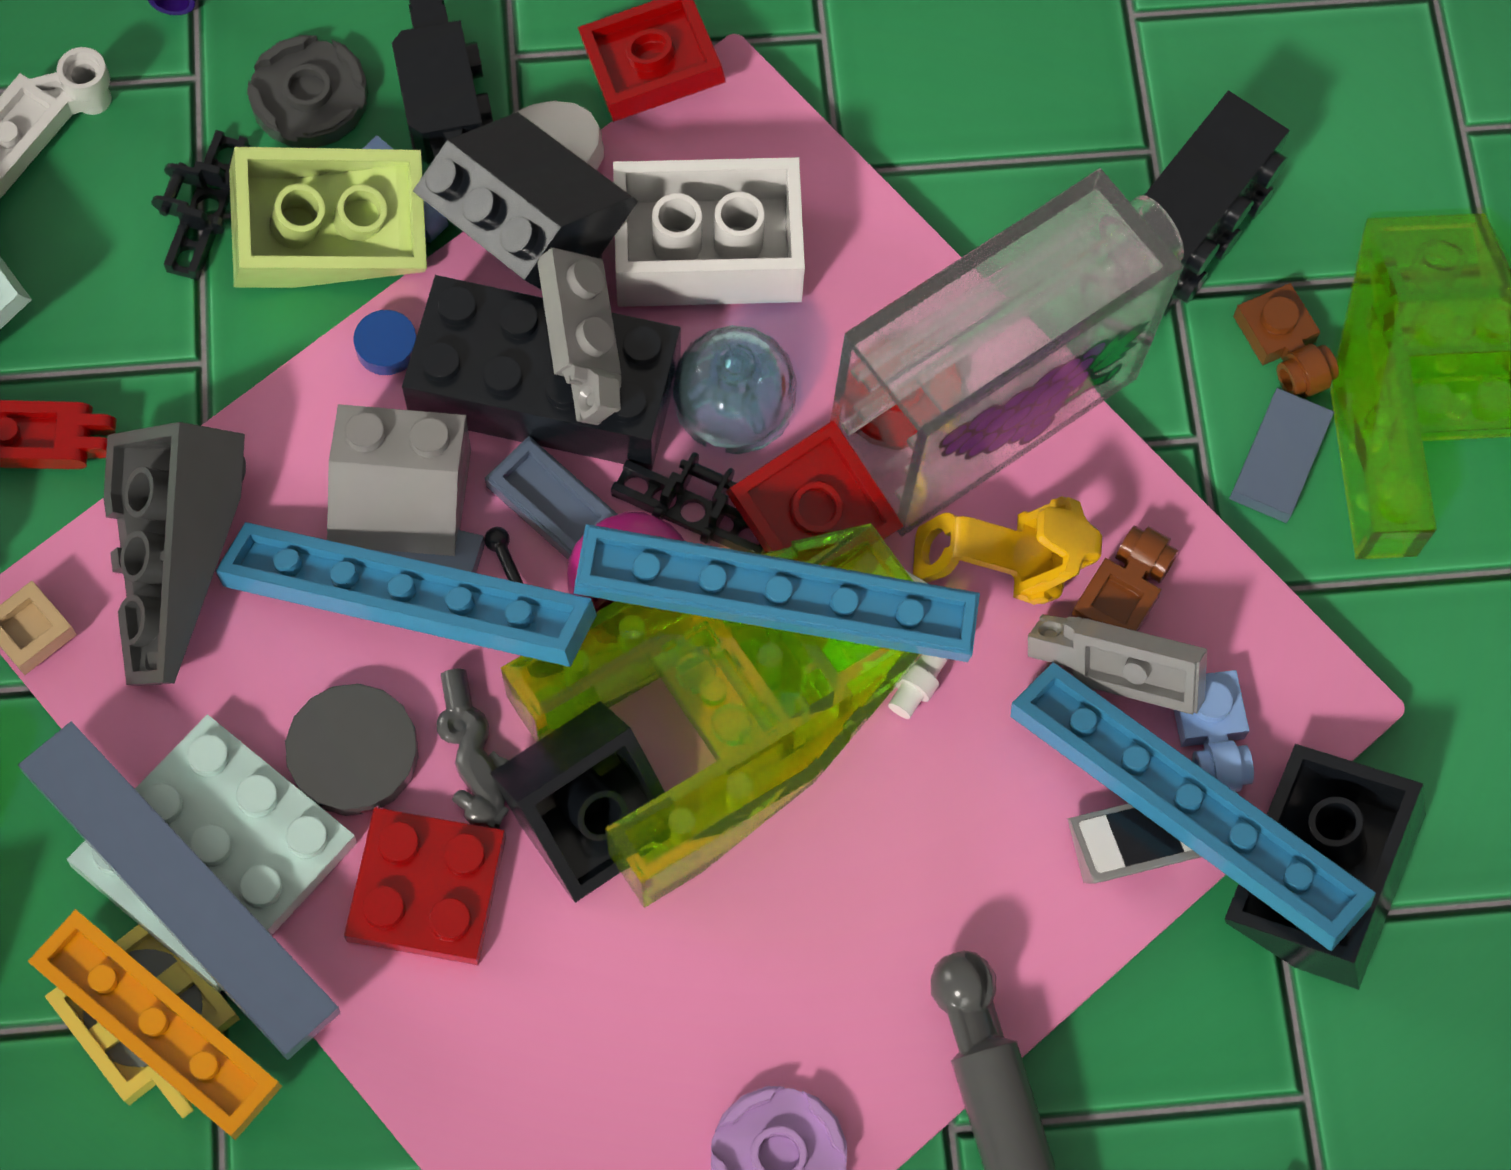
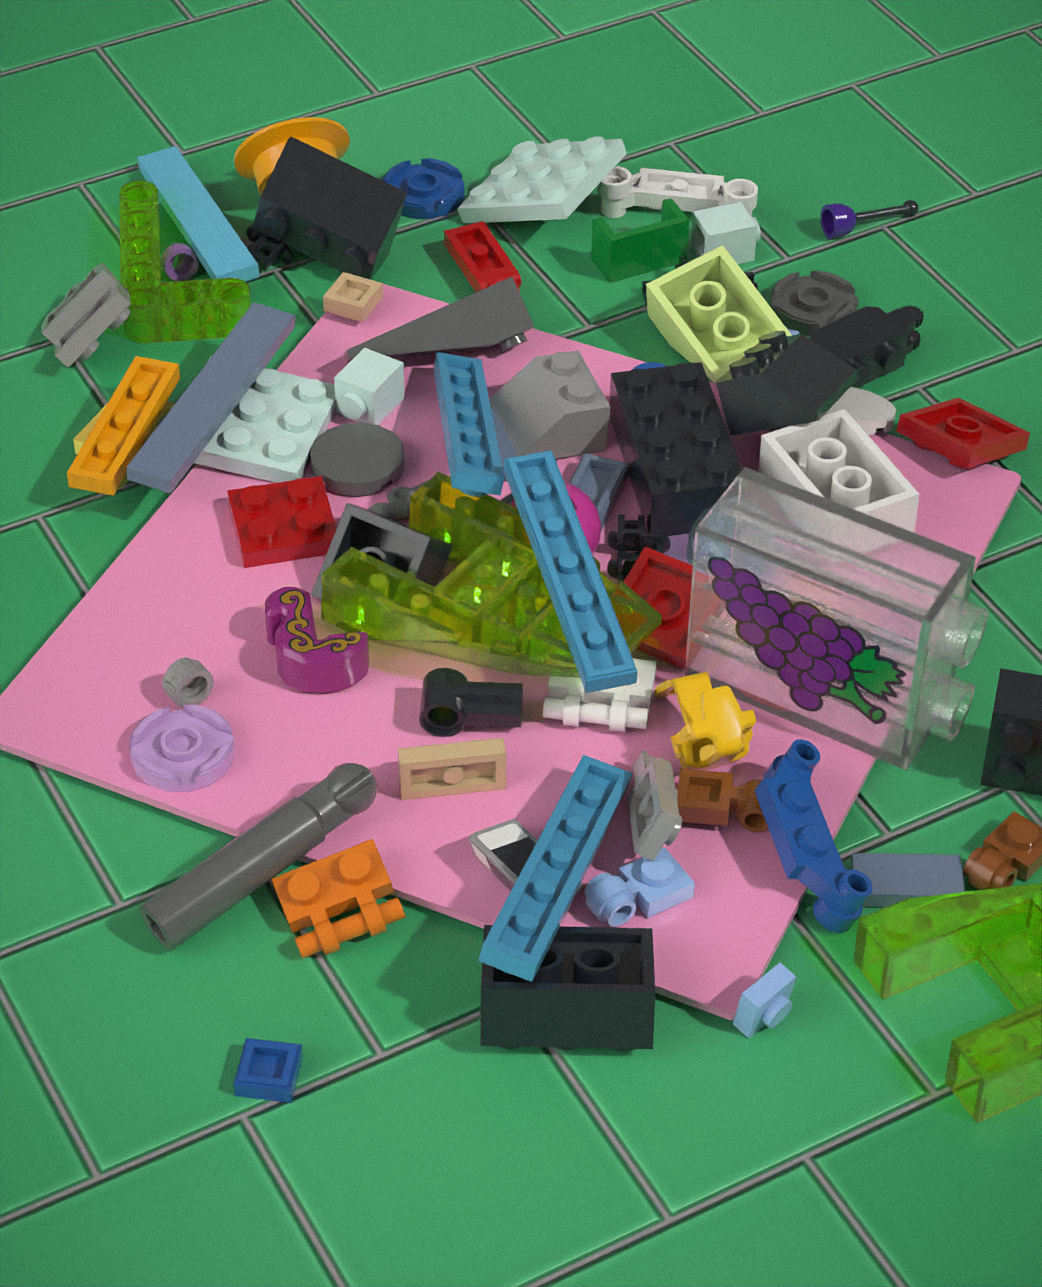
camera: 70 degrees right, 25 degrees down
light grey hinge [537,247,621,425] -> none
none -> light grey axle [162,657,214,709]
none -> magenta animal [265,587,369,693]
none -> orange plate [271,838,406,959]
none -> light aqua brick [334,347,405,425]
none -> tan plate [398,738,506,800]
none -> black piece [419,668,523,737]
none -> green panel [591,198,689,283]
none -> light aqua brick [691,202,761,264]
none -> light blue plate [733,963,797,1039]
none -> blue plate [755,739,873,933]

